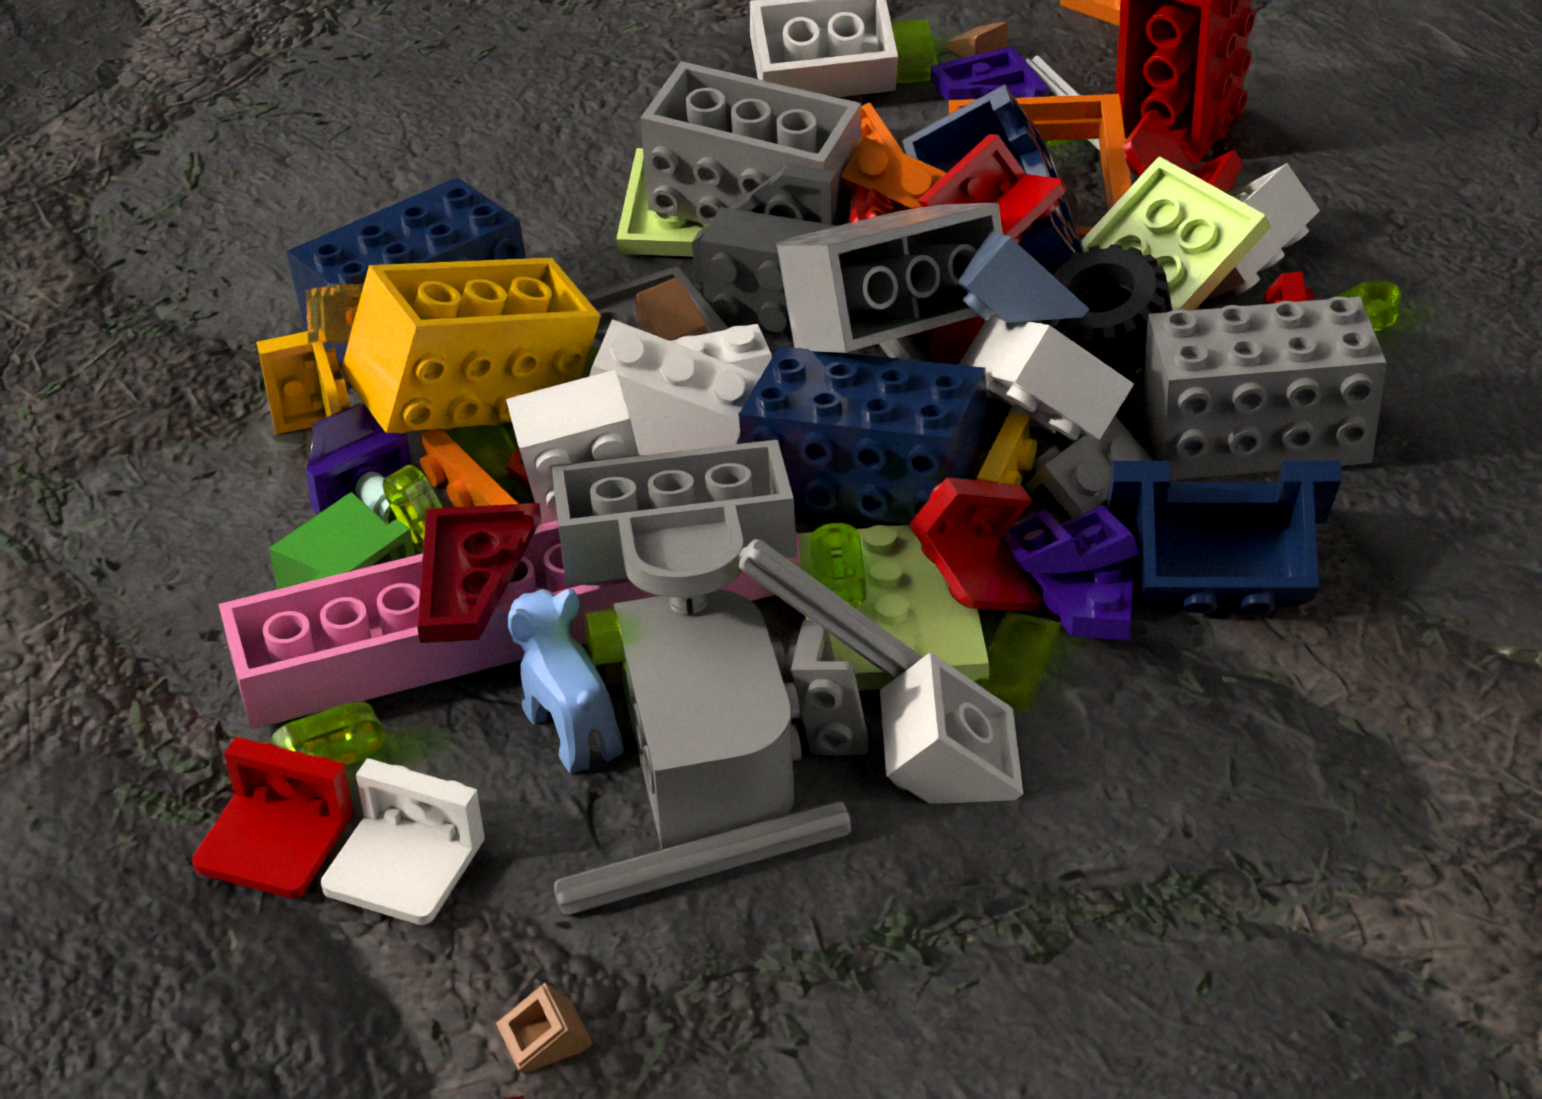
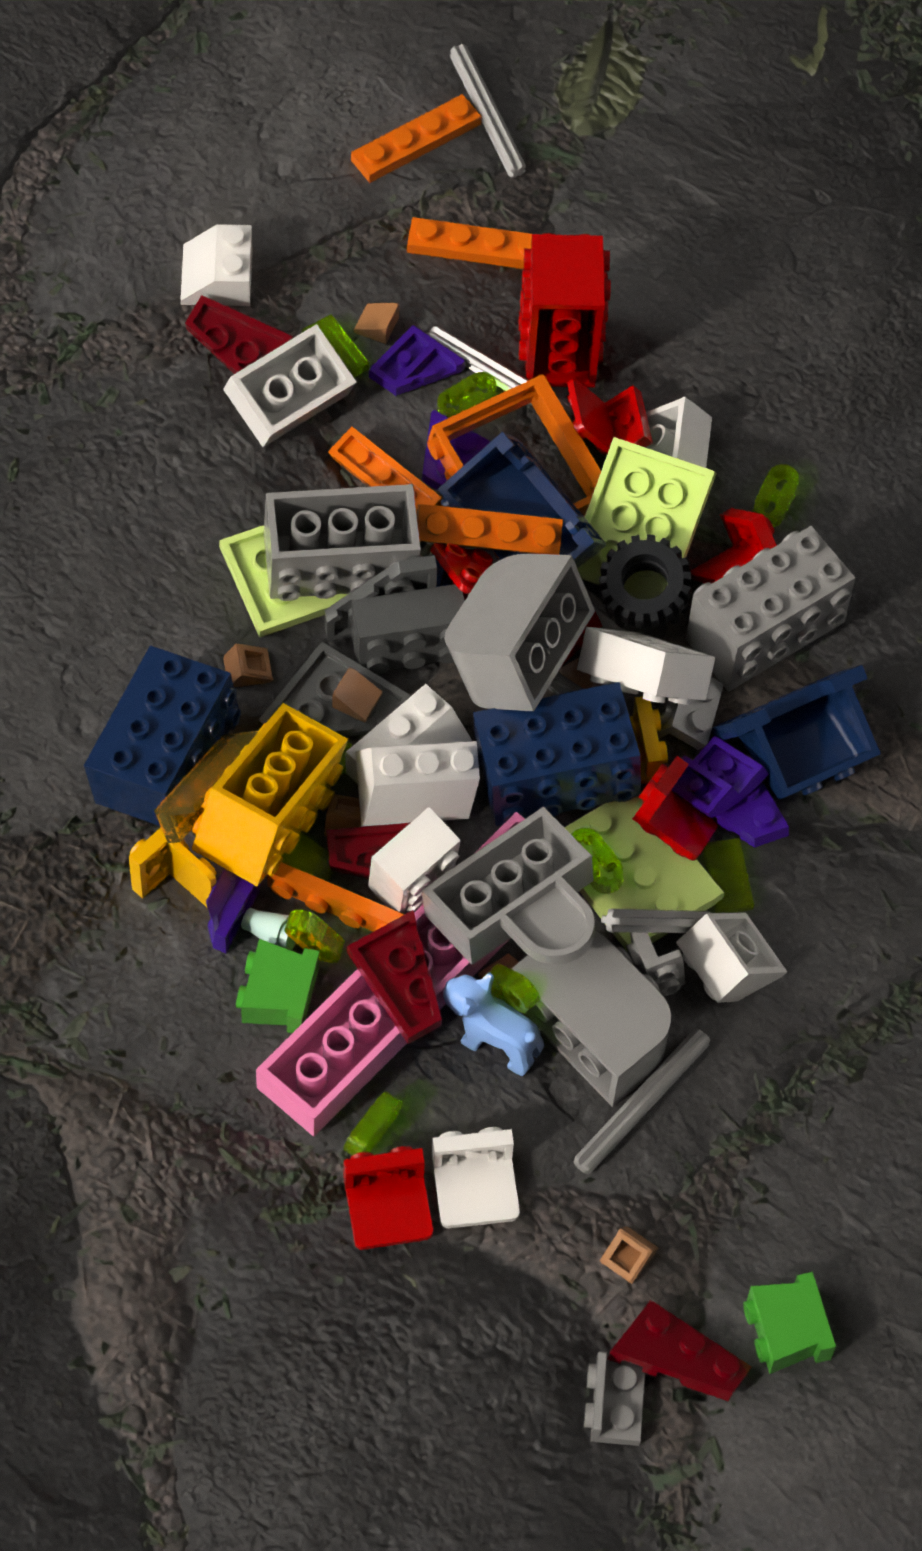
camera: 35 degrees left, 20 degrees up
red bracket [917,134,1067,244] -> none
sand blue slope [958,231,1089,323] -> none
none -> medium nougat slope [224,643,273,687]

